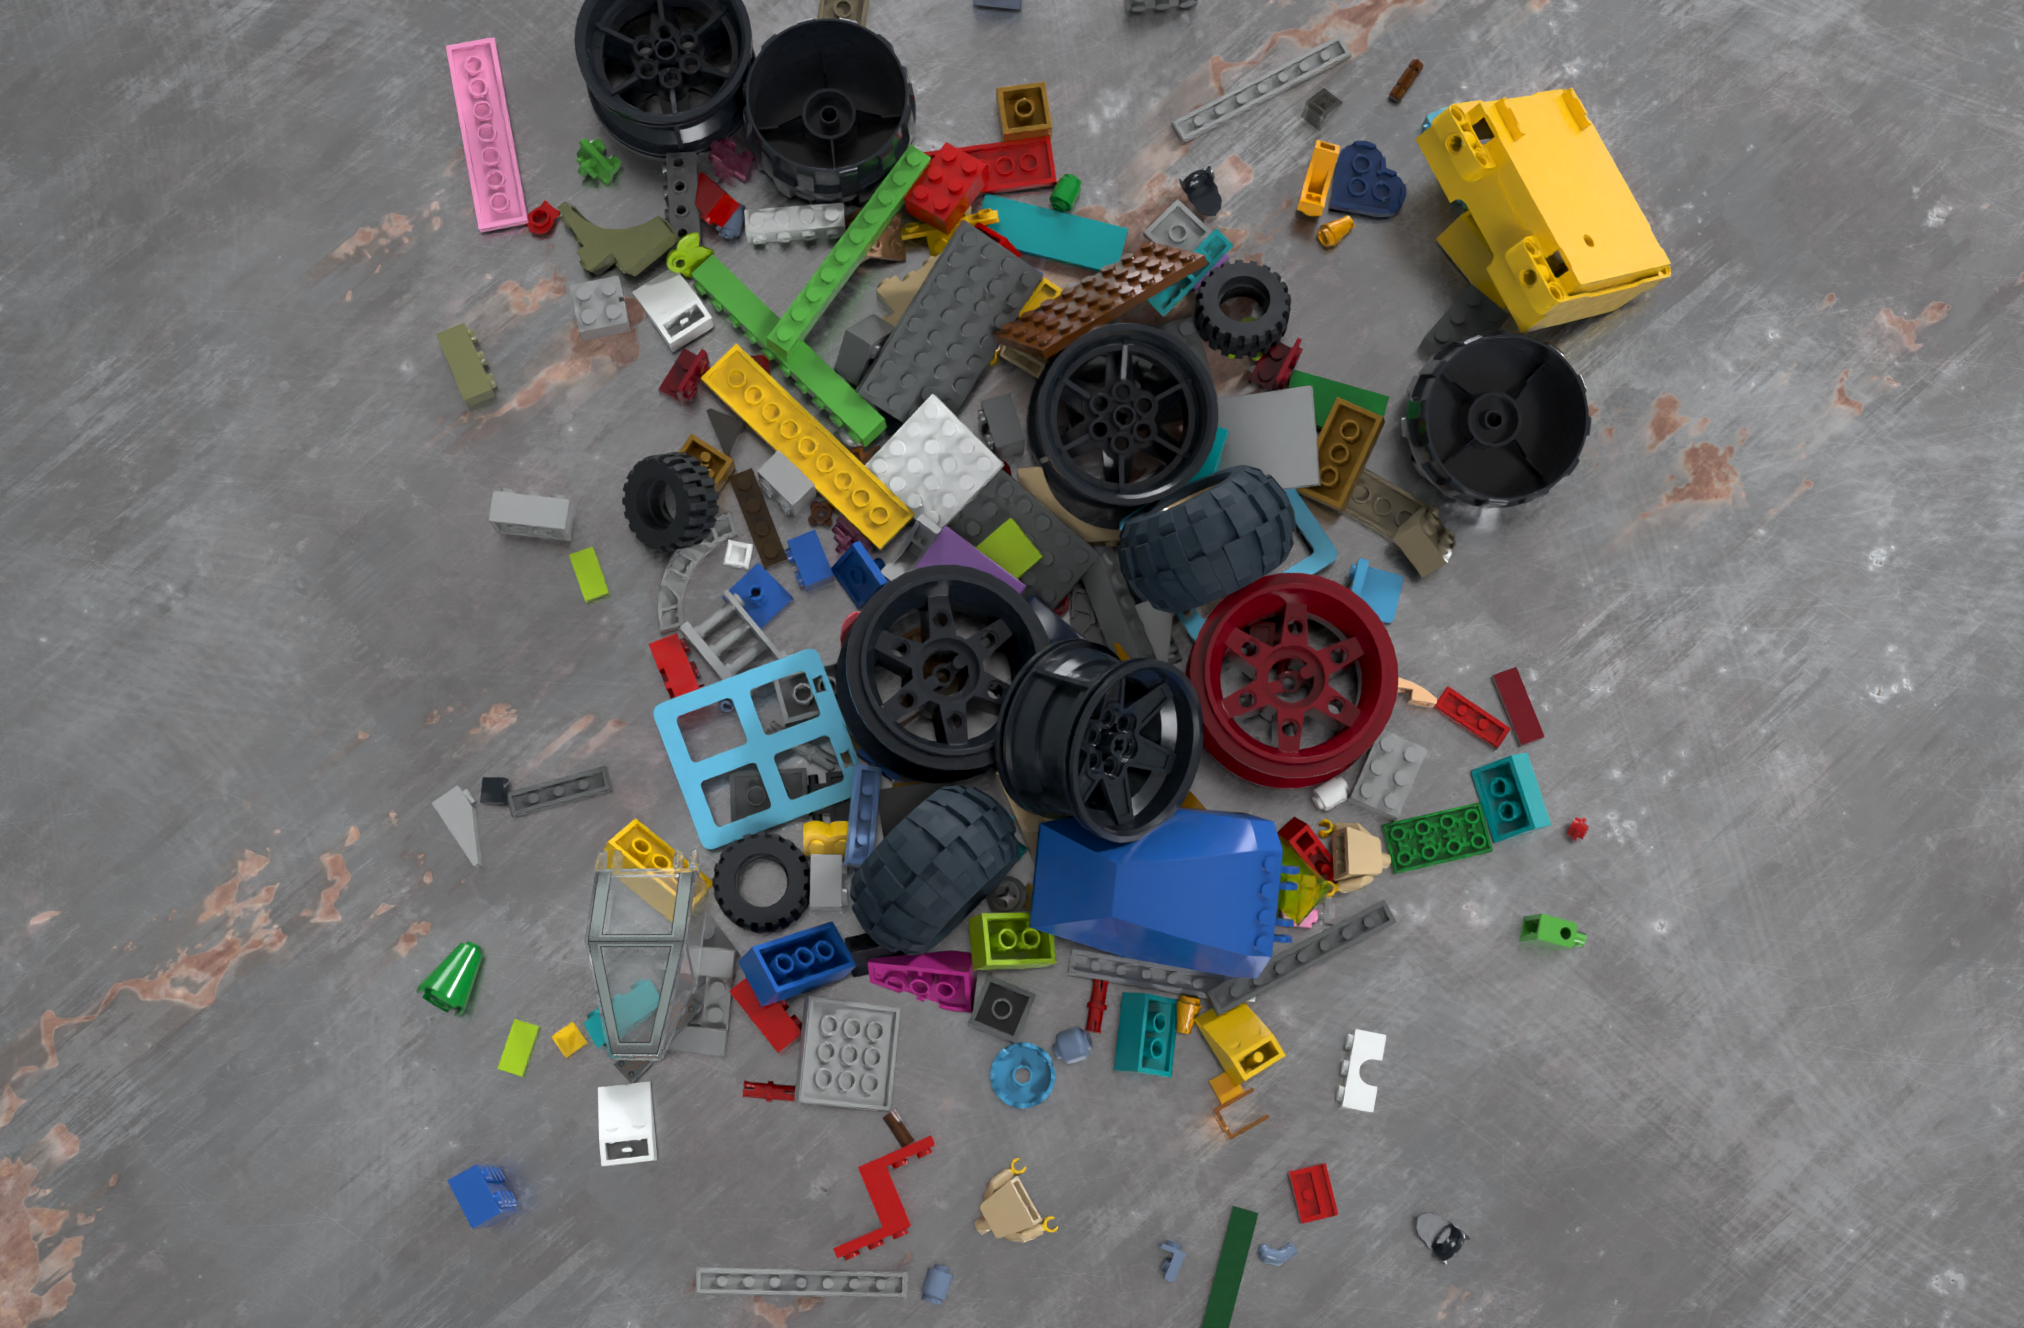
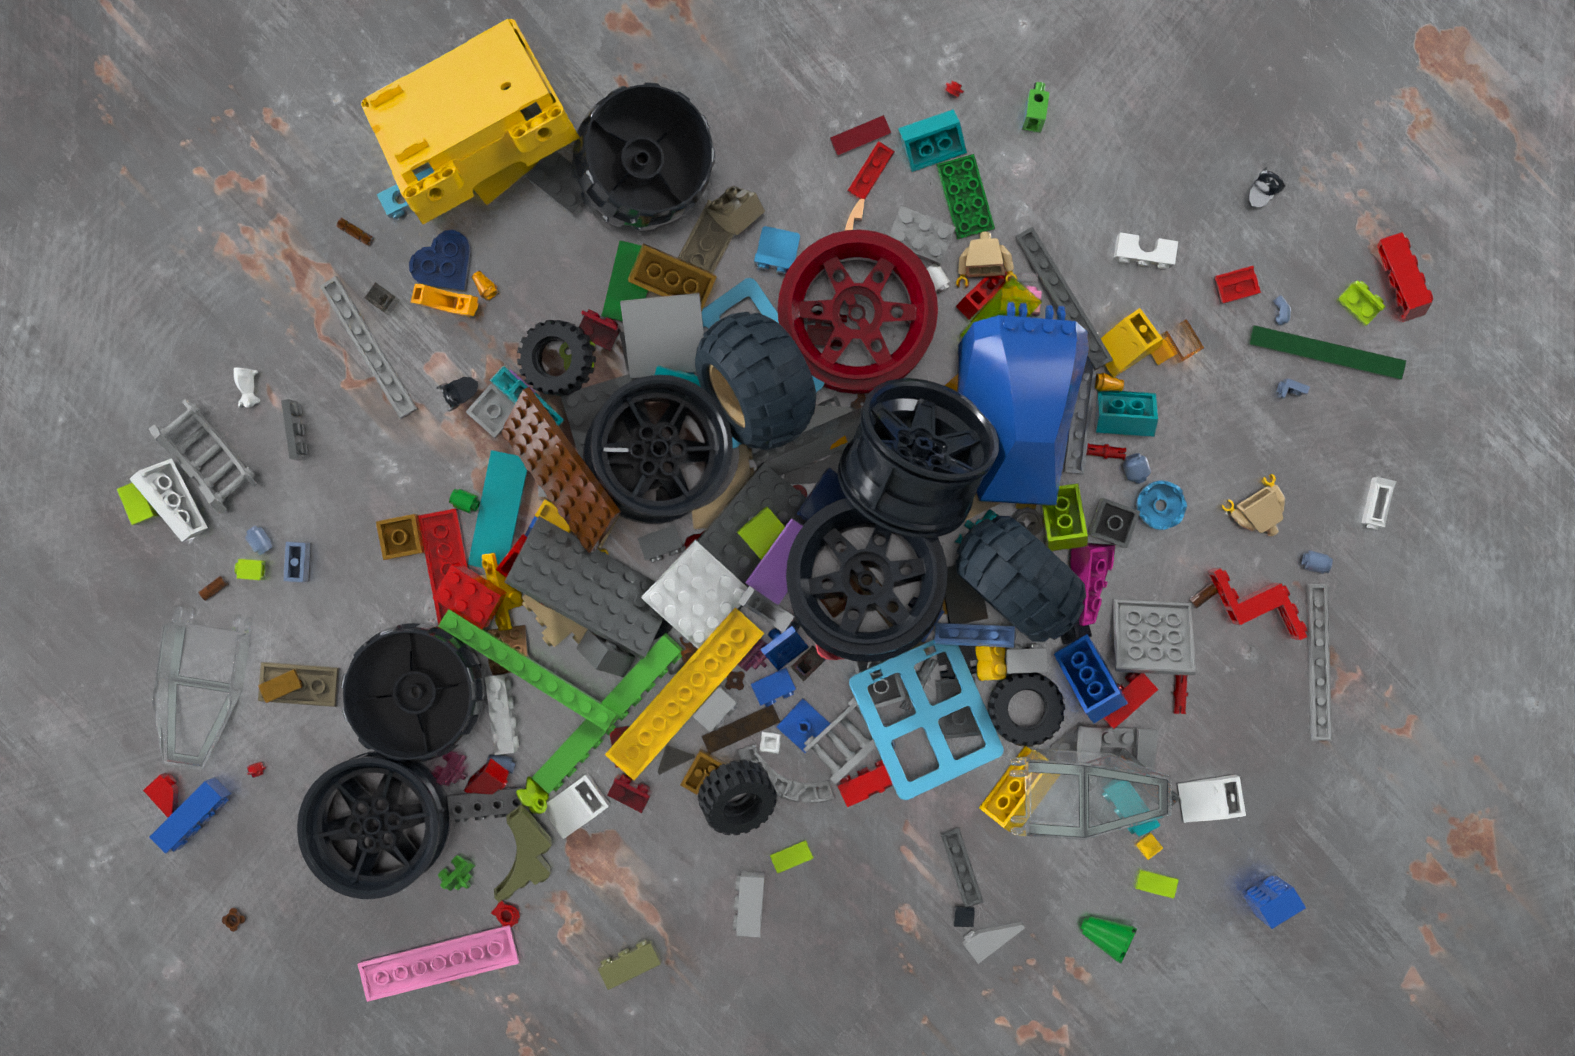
camera: 85 degrees left, 10 degrees up
light grey piece [570,275,632,341] -> none
none -> clear smoke slope [790,646,826,681]

